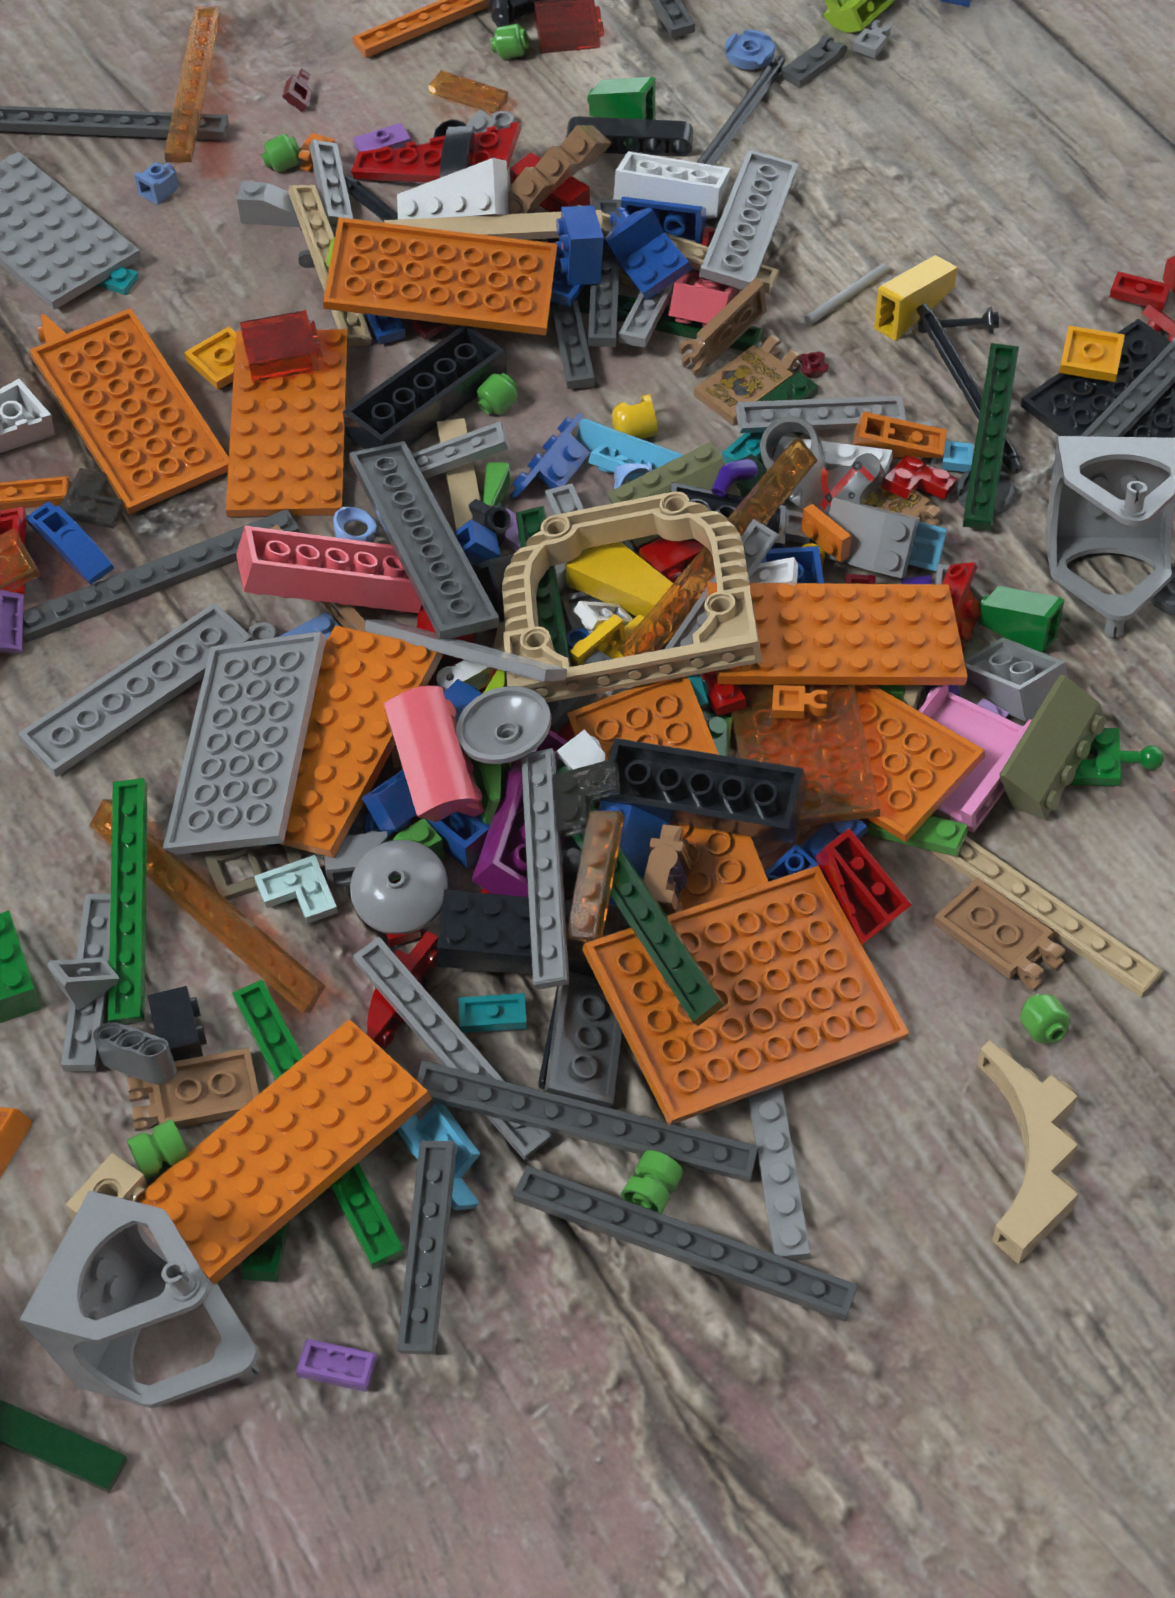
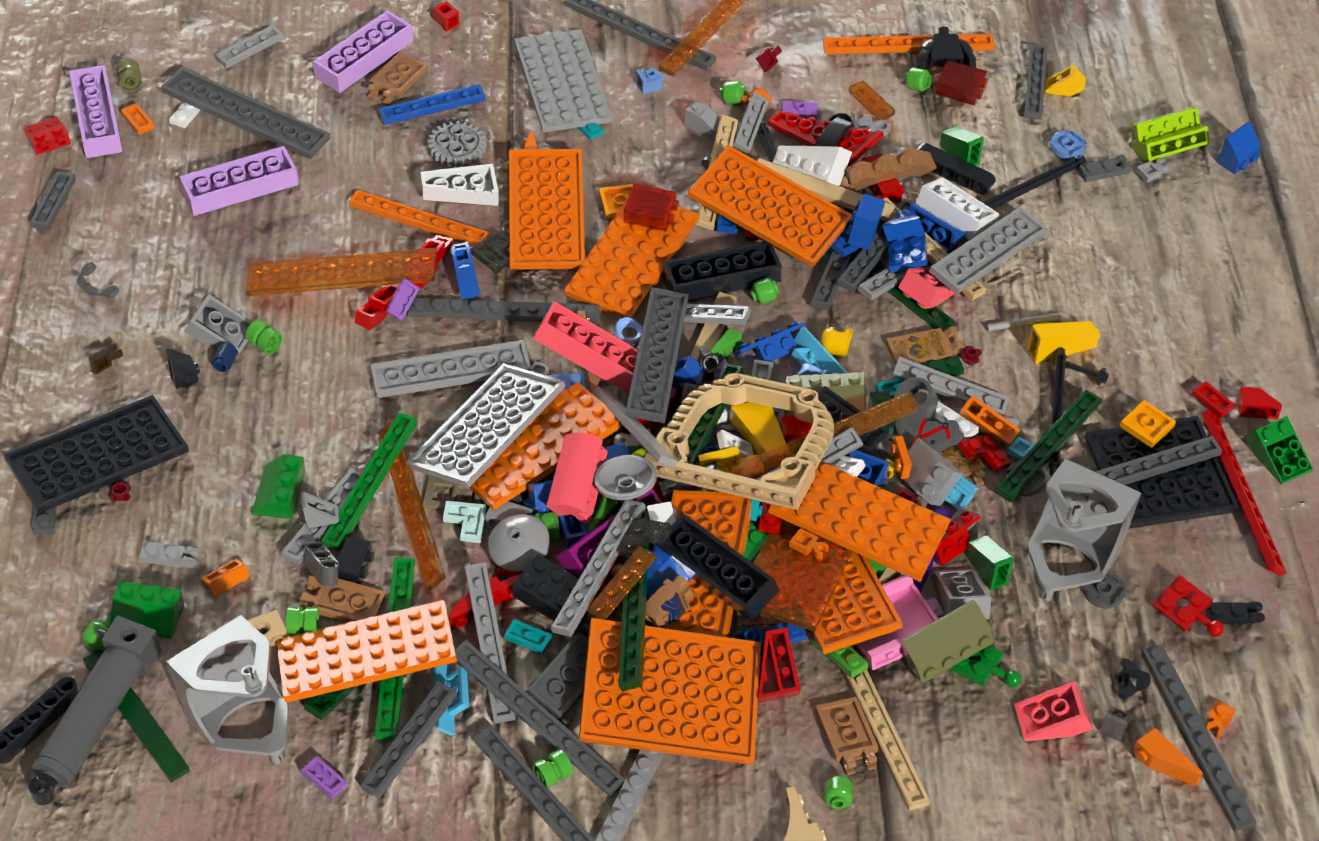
camera: 25 degrees right, 5 degrees down
medium nougat tile [679,277,767,376] -> none
dark purple arm [711,459,758,497] -> none

